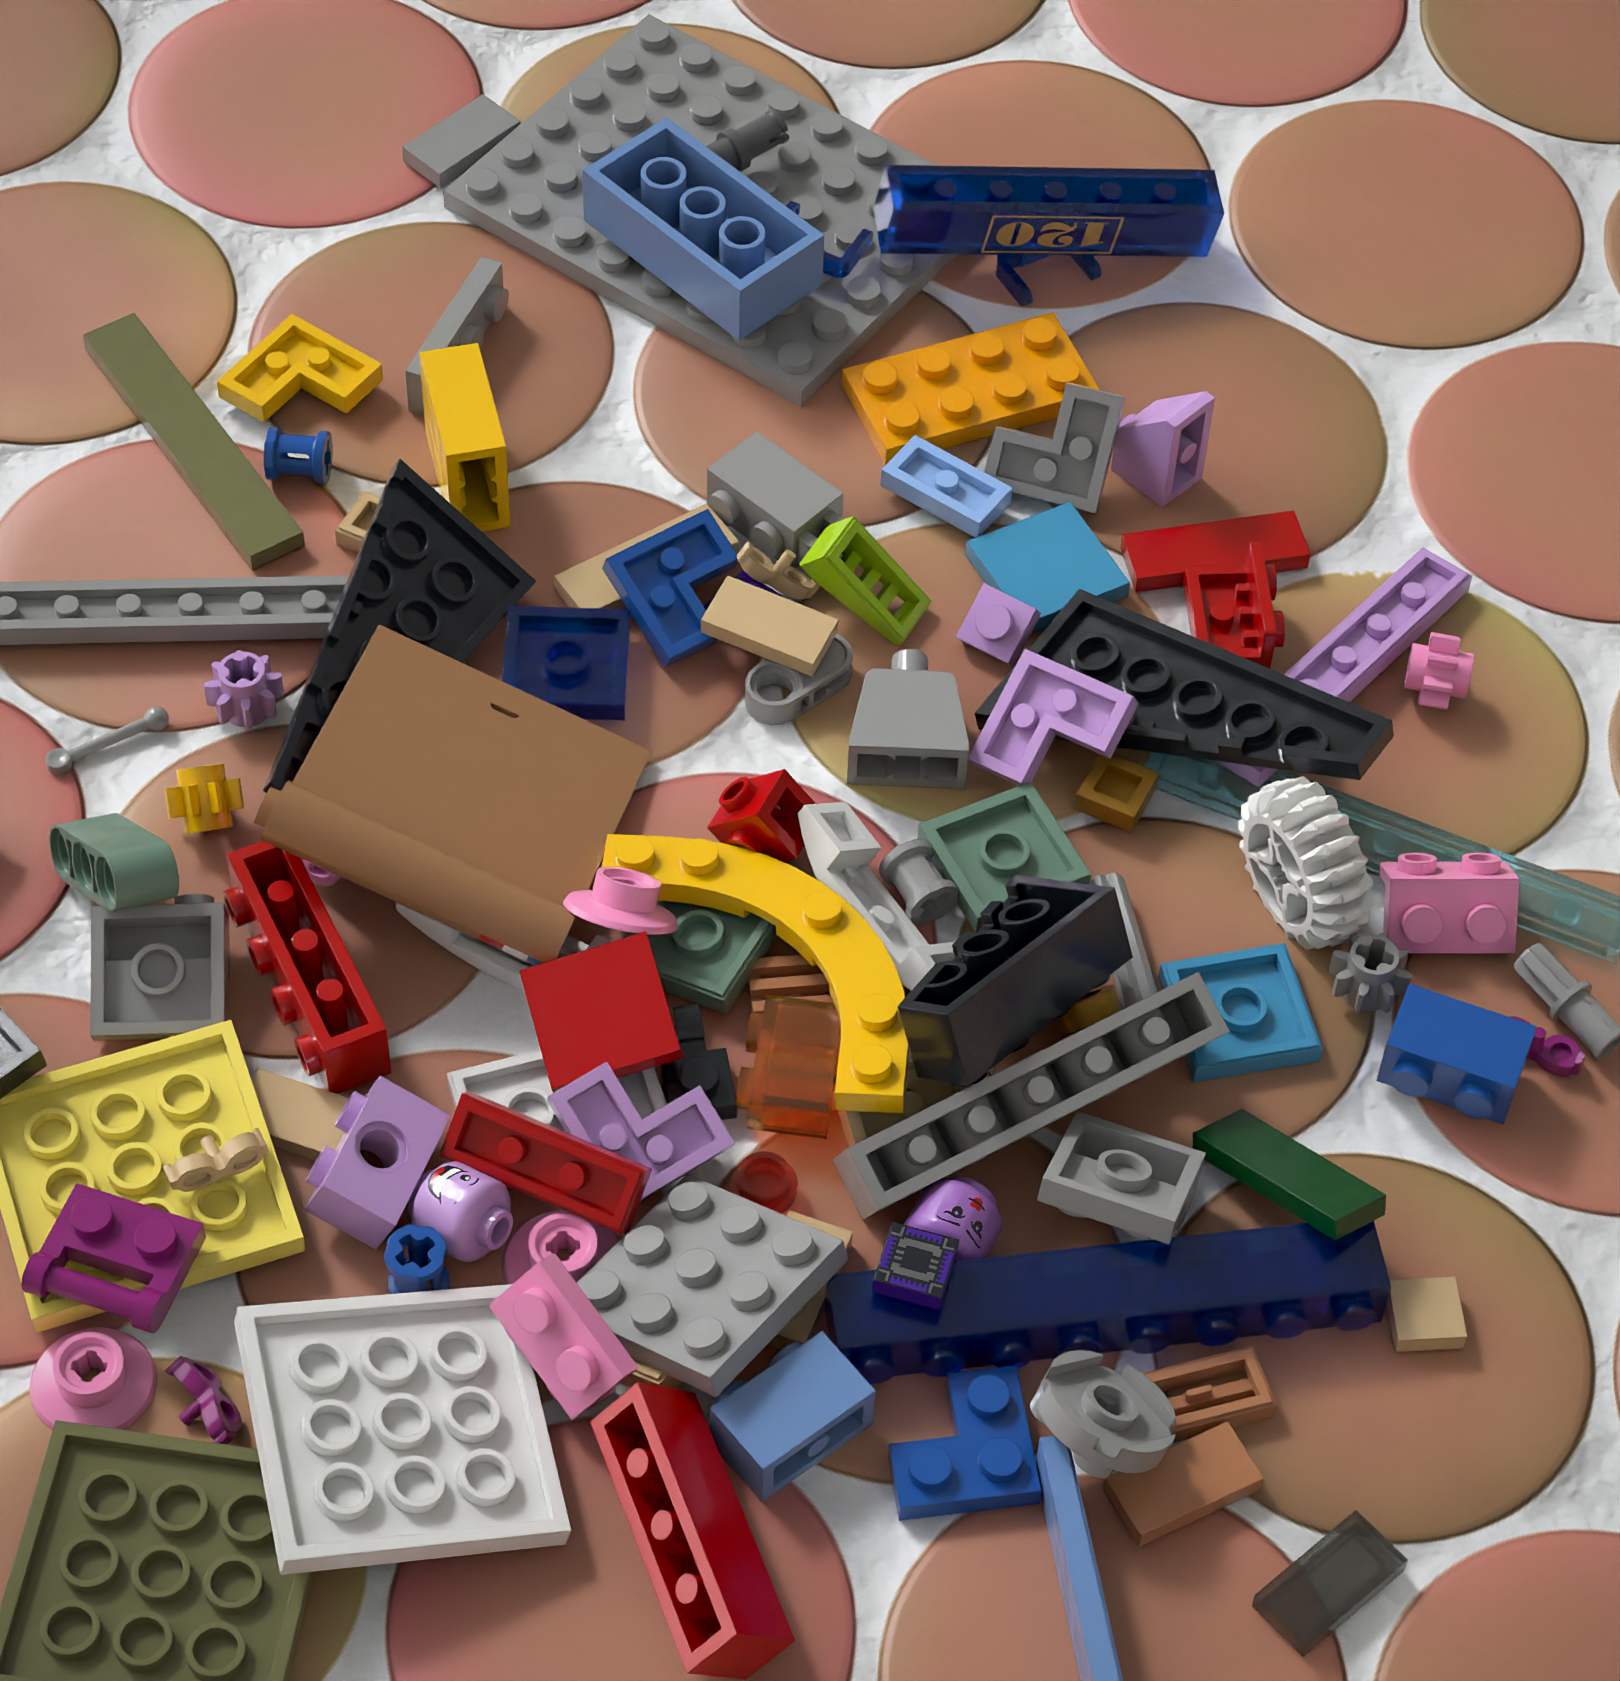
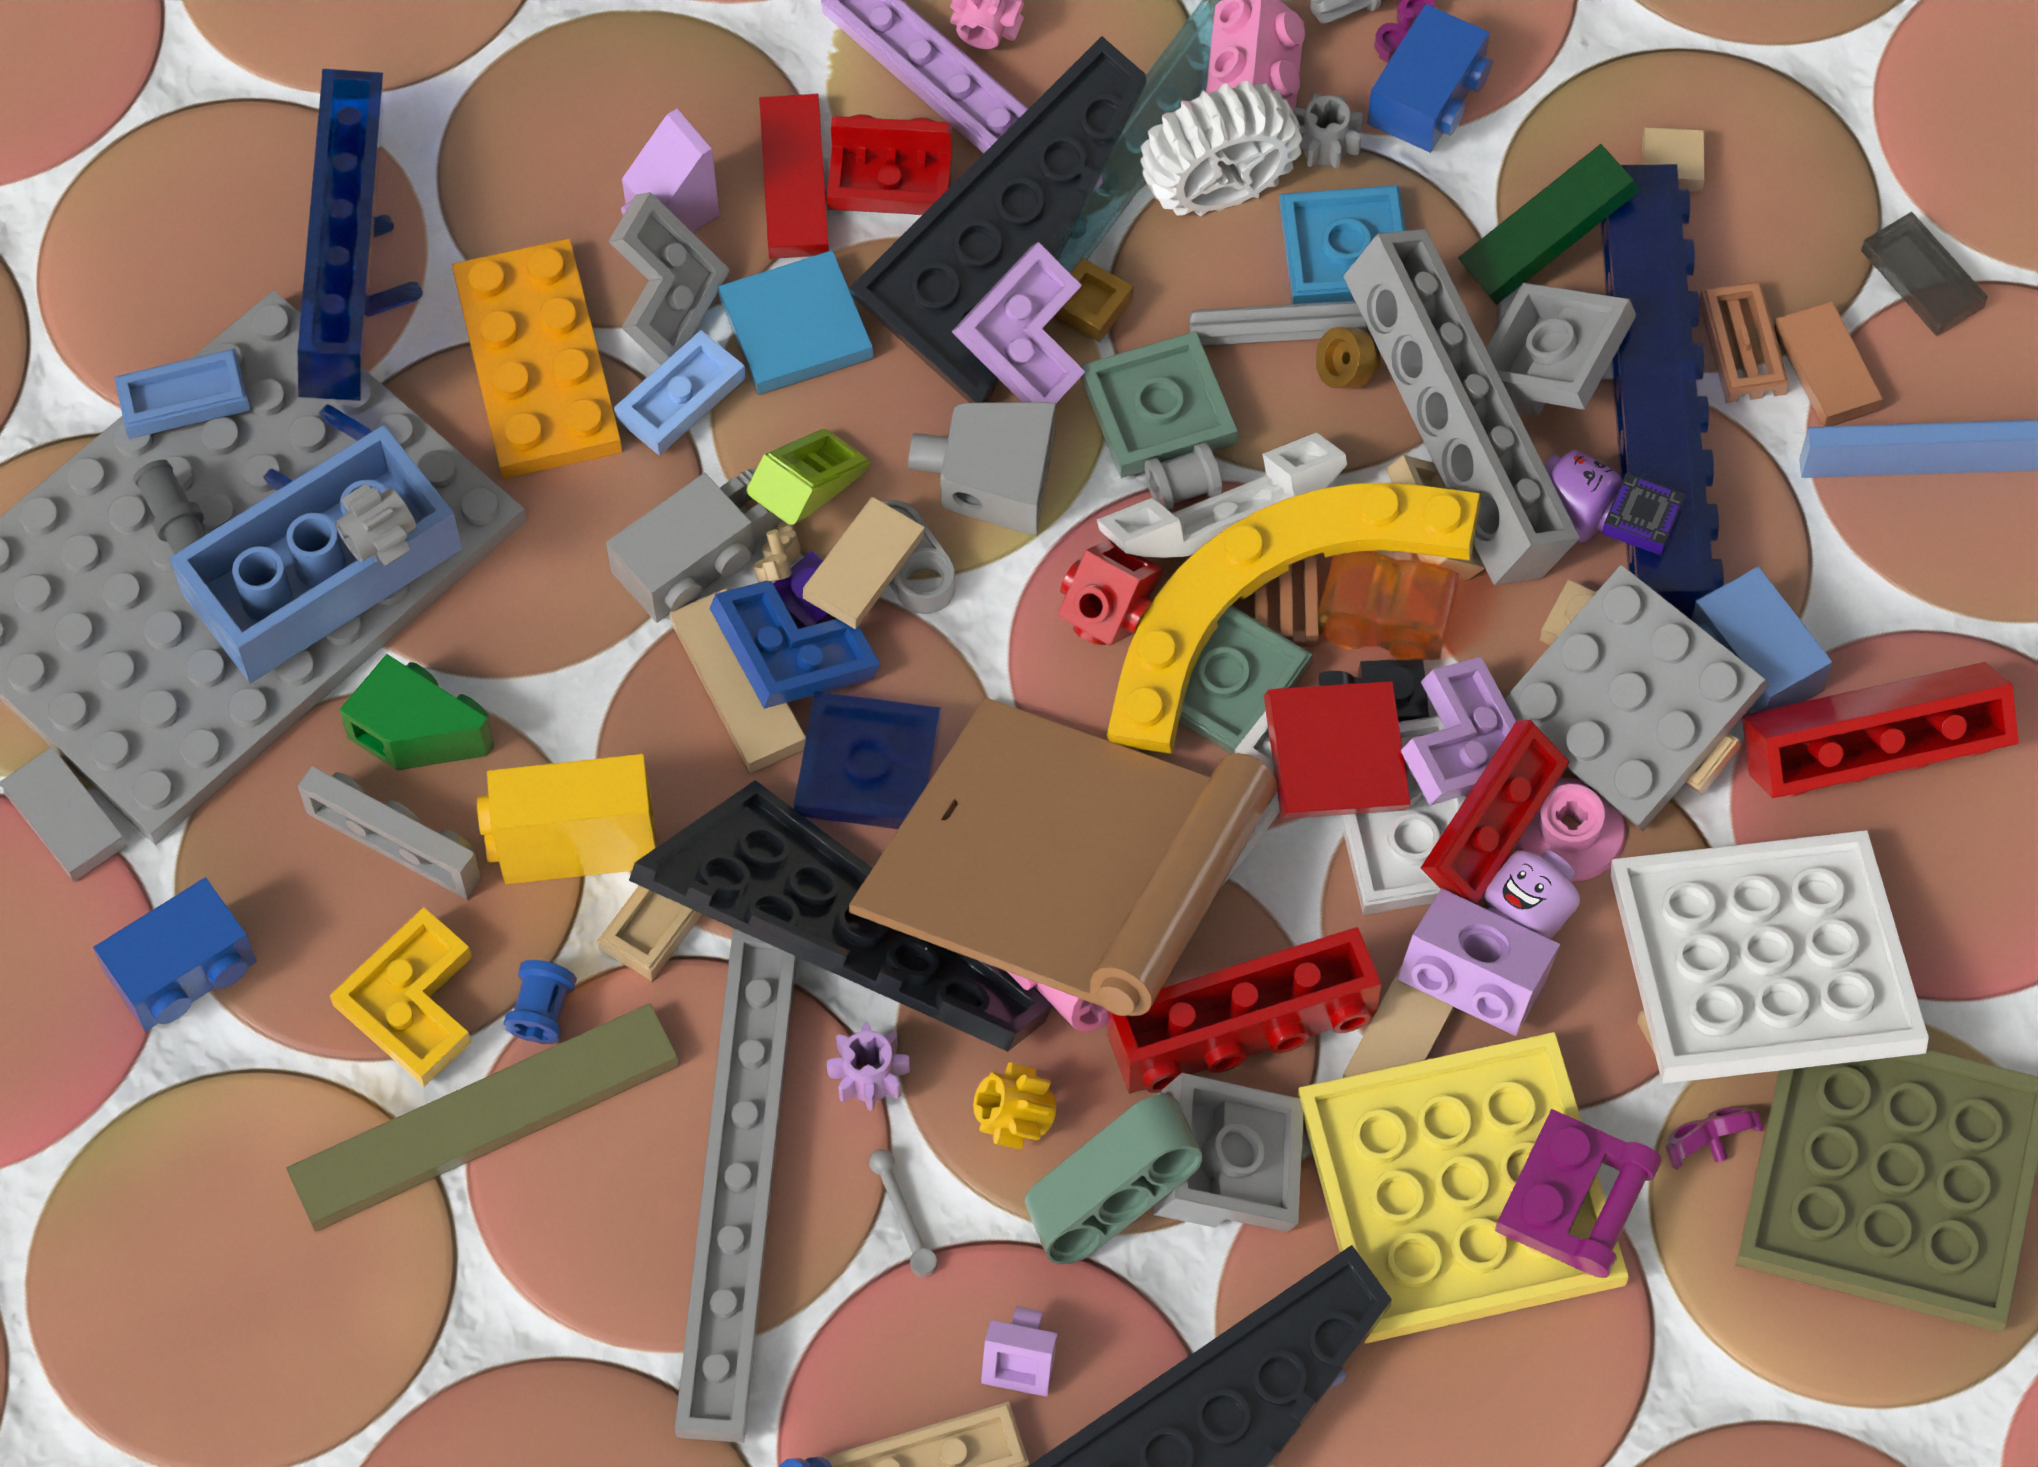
camera: 80 degrees left, 10 degrees up
bright pink piece [29,1327,157,1430] -> none
tan piece [163,1128,268,1192] -> none
blue bush [384,1224,450,1294] -> none
bright pink bracket [489,1253,639,1420] -> none
bright pink piece [563,867,678,935] -> none
clear red plate [730,1151,798,1214] -> none
blue plate [888,1365,1042,1521] -> none
black wedge [898,875,1133,1087] -> none
lavender plate [956,583,1042,667] -> none
light grey plate [1030,1350,1176,1478] -> none
none -> blue brick [93,877,257,1032]
none -> medium blue tile [114,348,250,439]
none -> light grey gear [335,483,416,566]
none -> green slope [339,654,494,771]

